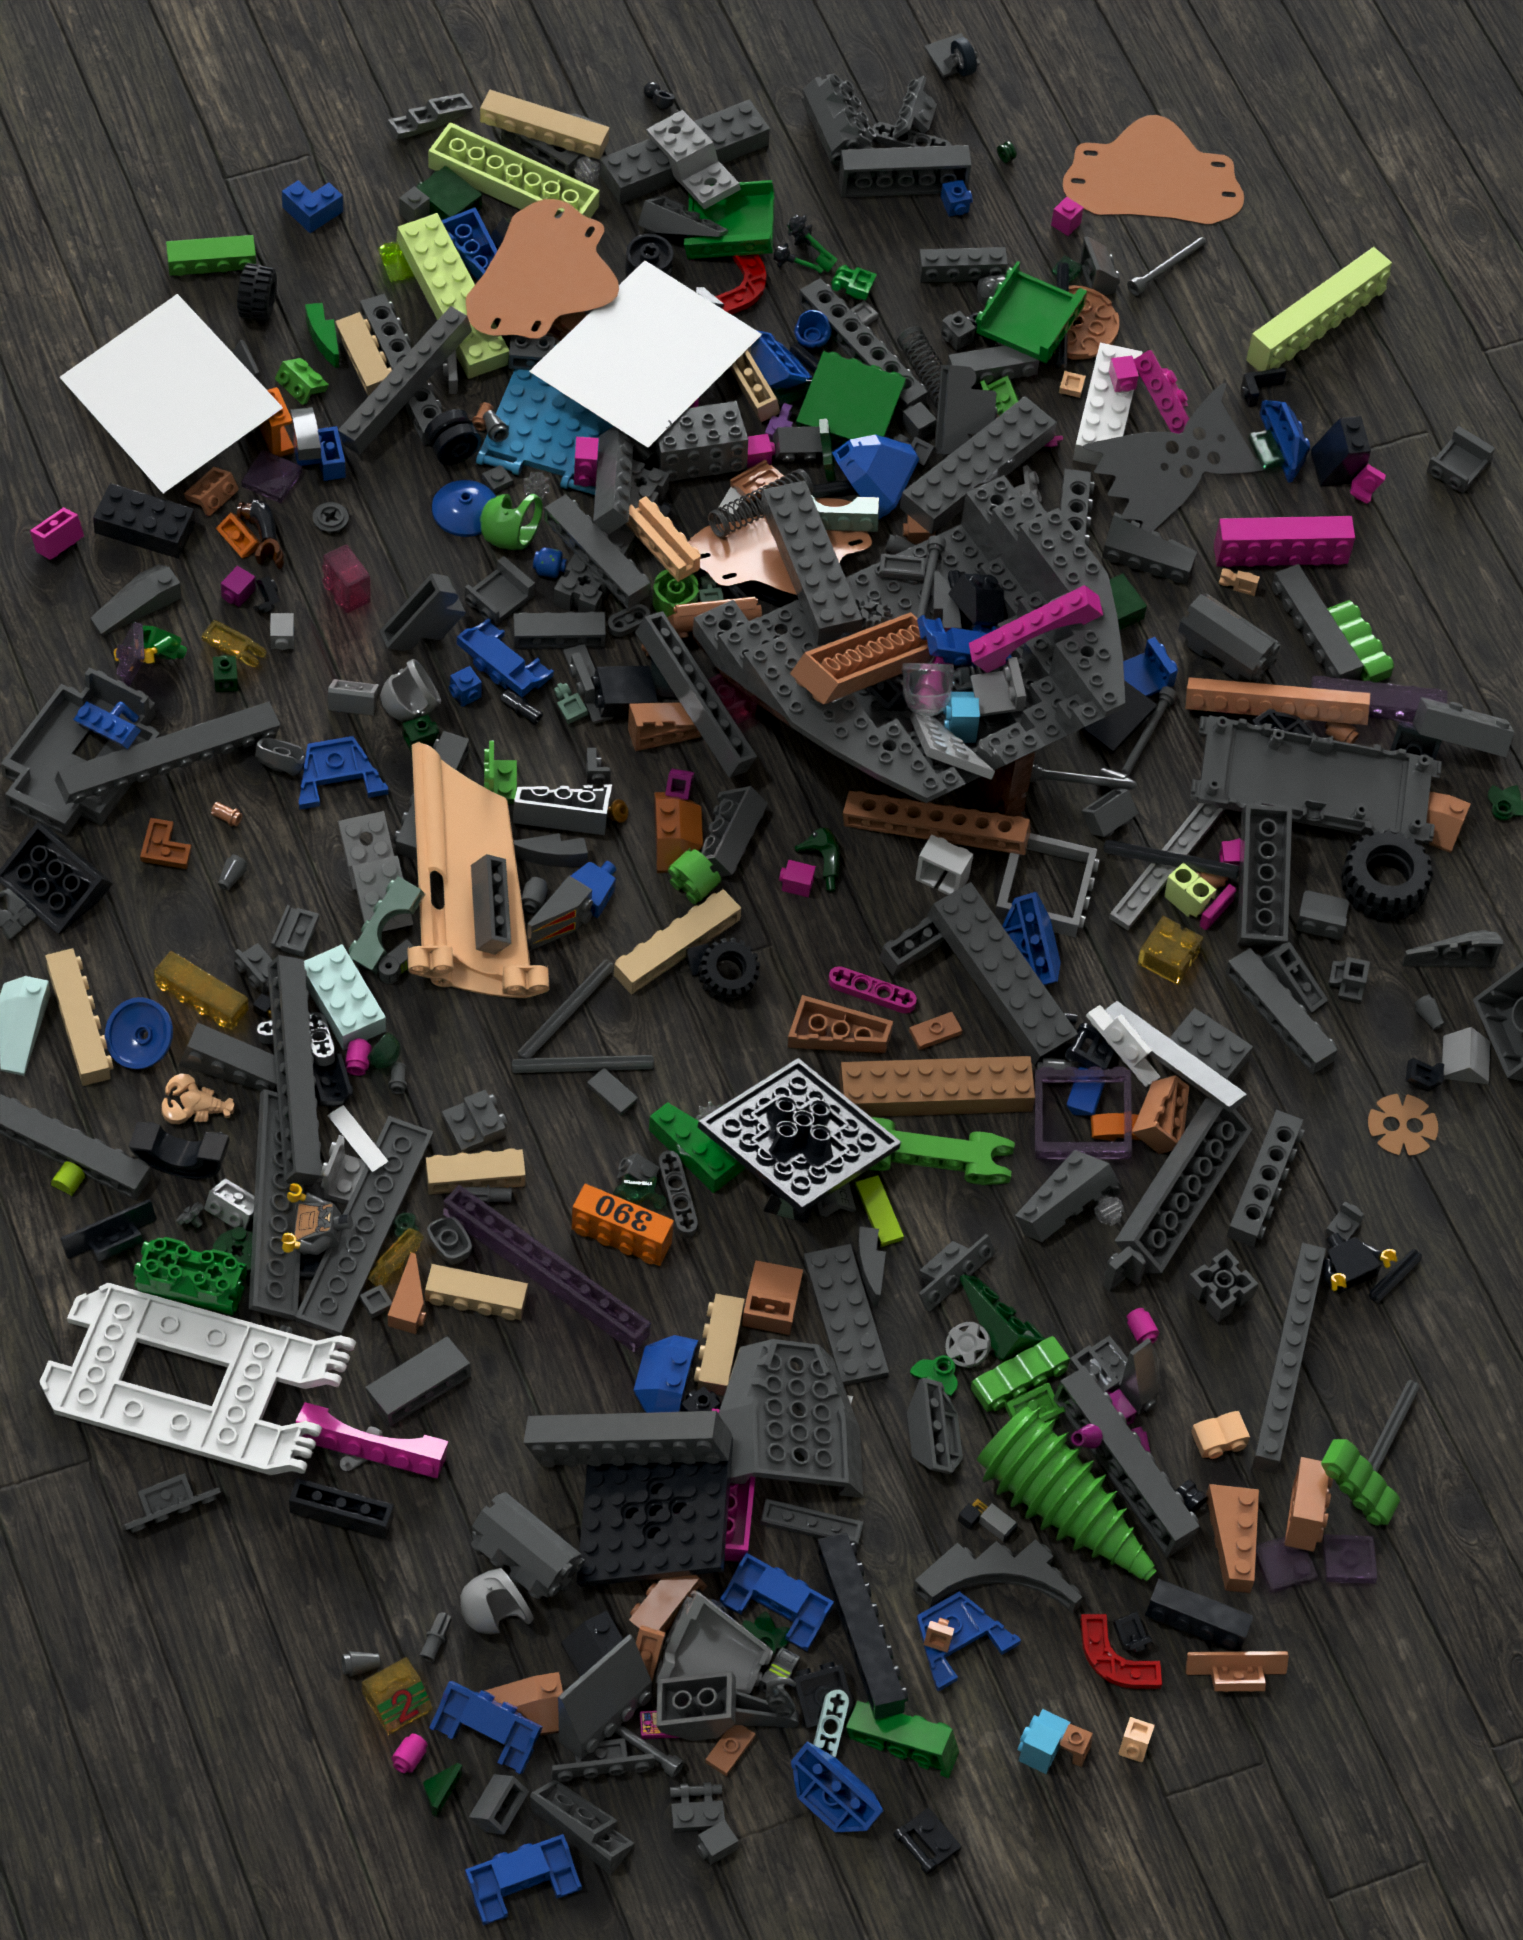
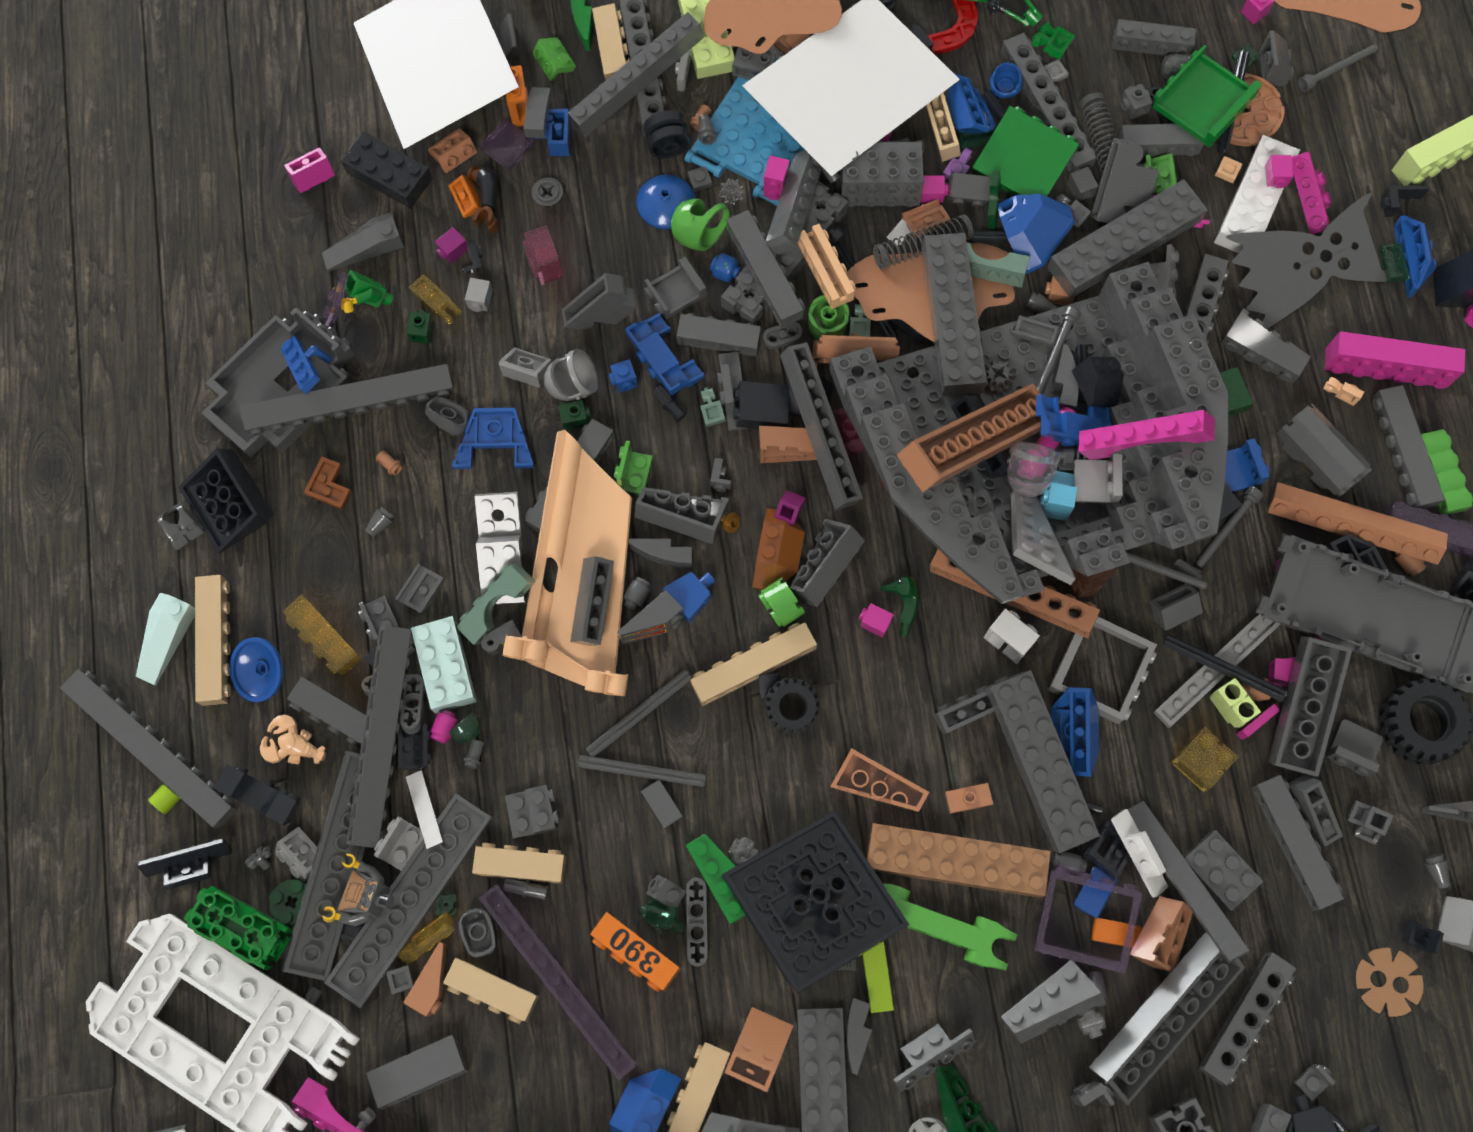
camera: 20 degrees right, 15 degrees up
dark pink beam [828,966,917,1014] -> none

